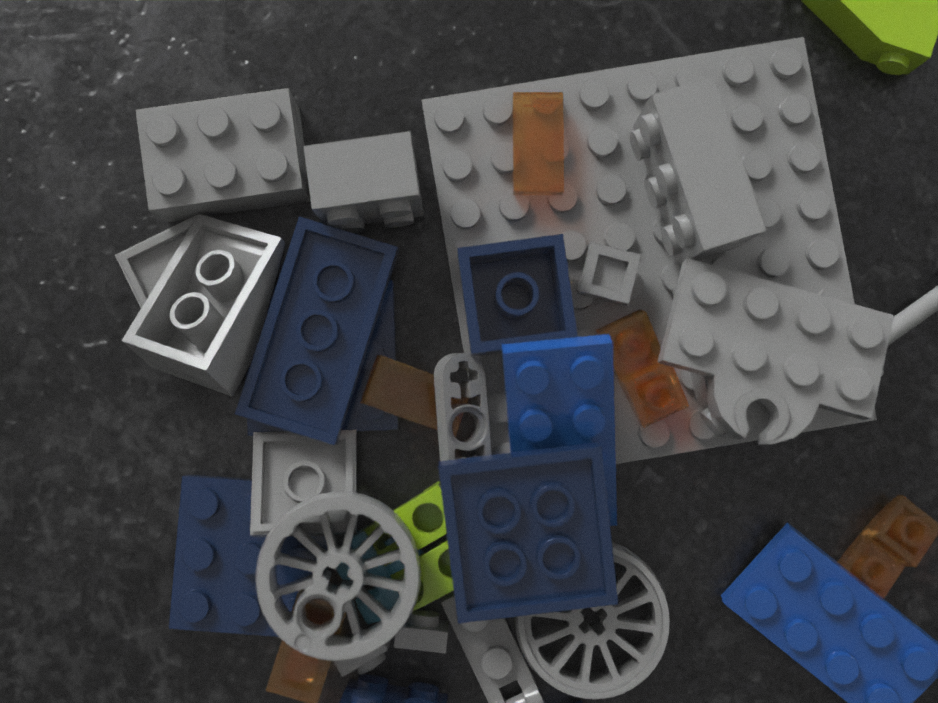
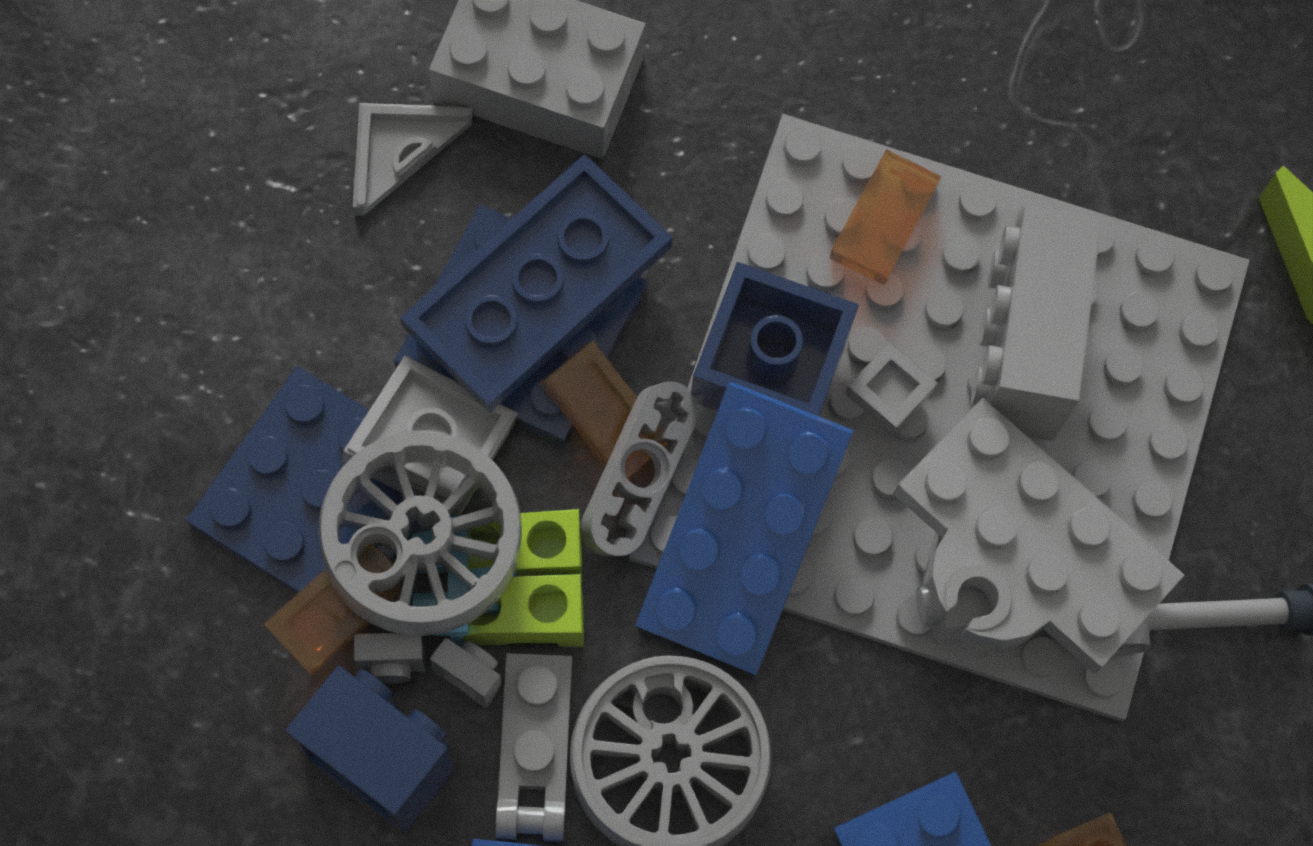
camera: 25 degrees right, 15 degrees down
light grey slope [122,214,285,397] -> none
light grey brick [303,131,424,233] -> none
dark blue plate [438,442,618,624] -> none
clear orange slope [595,309,689,428] -> none

